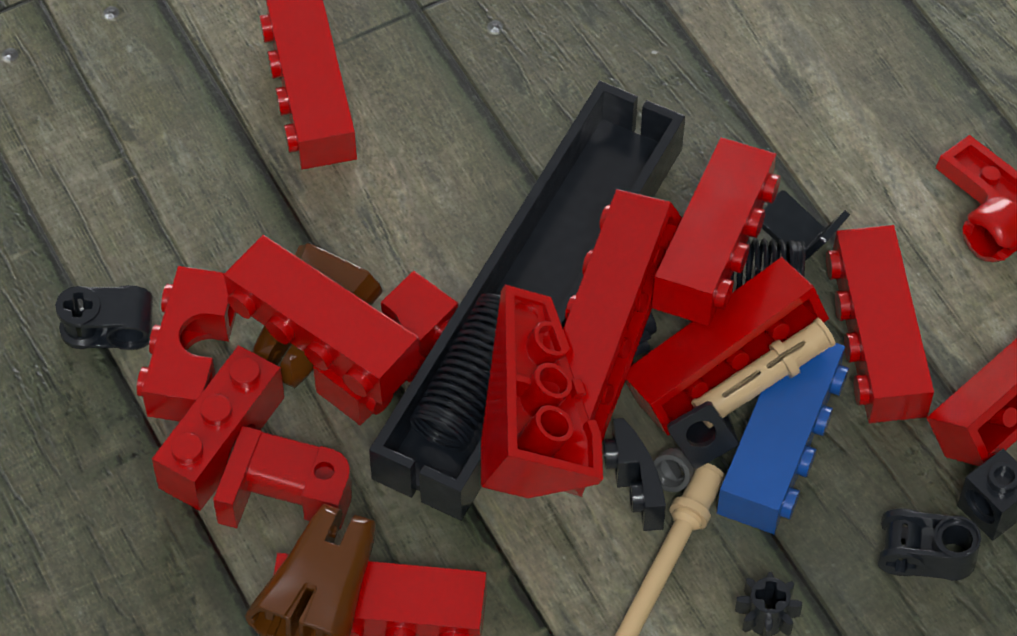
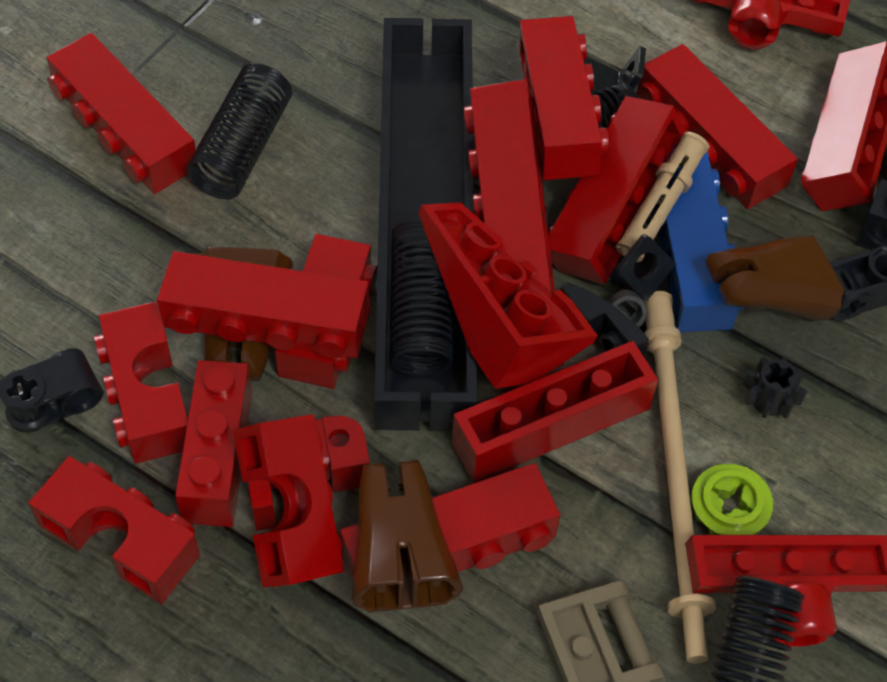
camera: 30 degrees left, 0 degrees up
none -> red arch [28,456,200,605]
none -> black piece [186,63,292,199]
none -> red arch [233,414,344,588]
none -> red brick [452,341,658,484]
none -> reddish brown piece [706,235,844,321]

